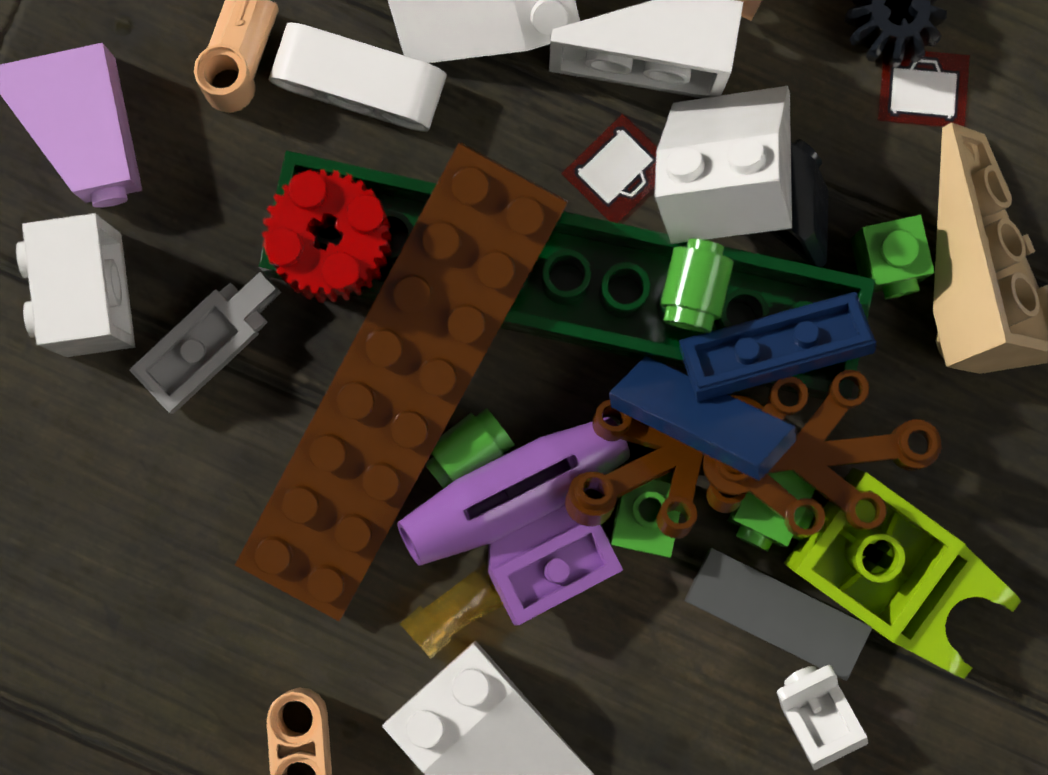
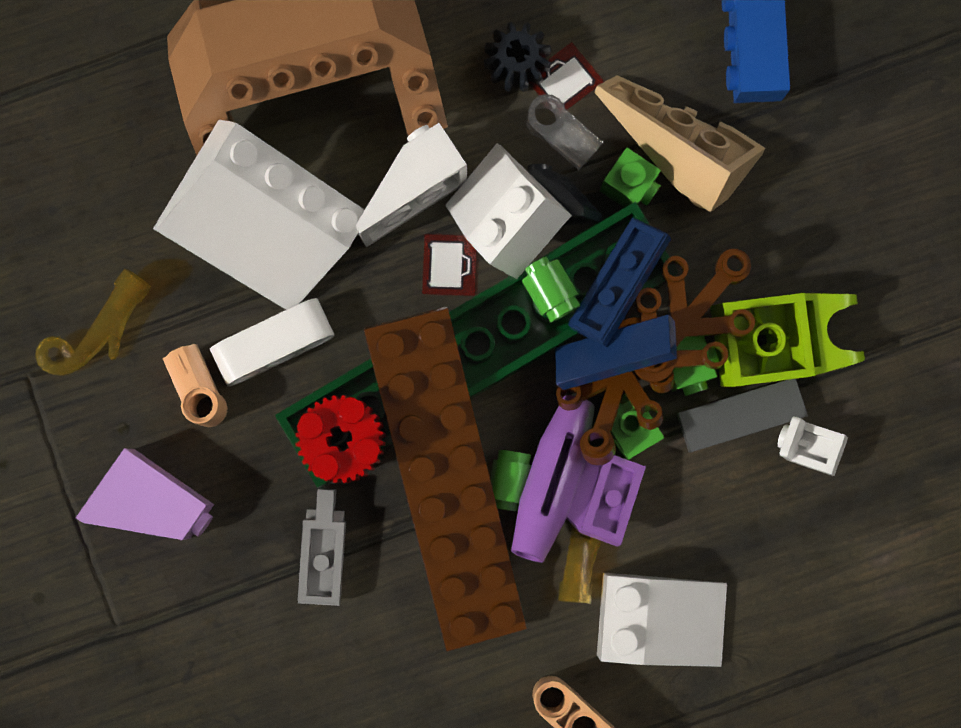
camera: 45 degrees left, 0 degrees up
white brick [16,213,135,357] -> none
none -> clear piece [526,94,603,170]

